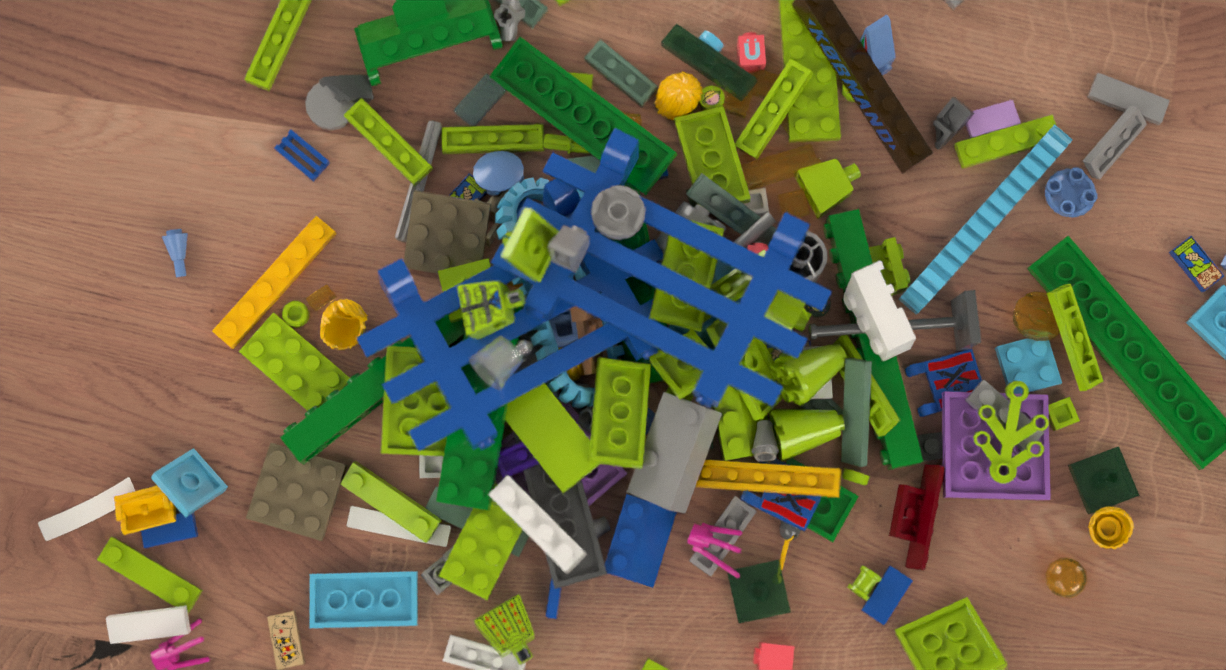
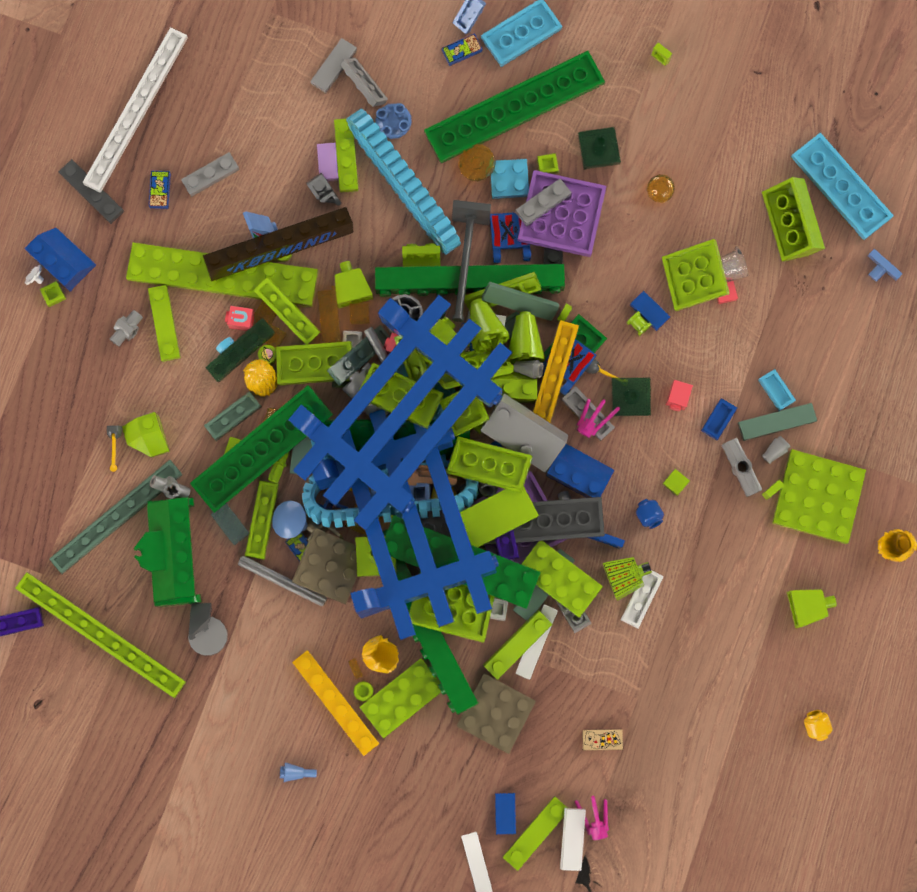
camera: 80 degrees left, 0 degrees up
yellow hinge [114,486,176,535] -> none
medium azure plate [151,448,228,517] -> none
blue tile [274,129,330,182] -> none
medium azure plate [309,571,418,628] -> none
lime tile [343,98,433,186] -> none
lime torso [457,281,525,340] -> none
clear hat [470,336,531,390] -> none
white arch [489,475,587,574] -> none
lime tile [501,208,559,282] -> none
light grey slope [549,225,590,272] -> none
light grey tile [591,185,645,240] -> none
white wedge [844,261,916,361] -> none
dark red bracket [889,464,945,571] -> none
lime plant [973,381,1049,484] -> none
lime plate [1047,284,1104,391] -> none
yellow hair [1088,506,1134,549] -> none
none -> blue head [635,499,664,529]

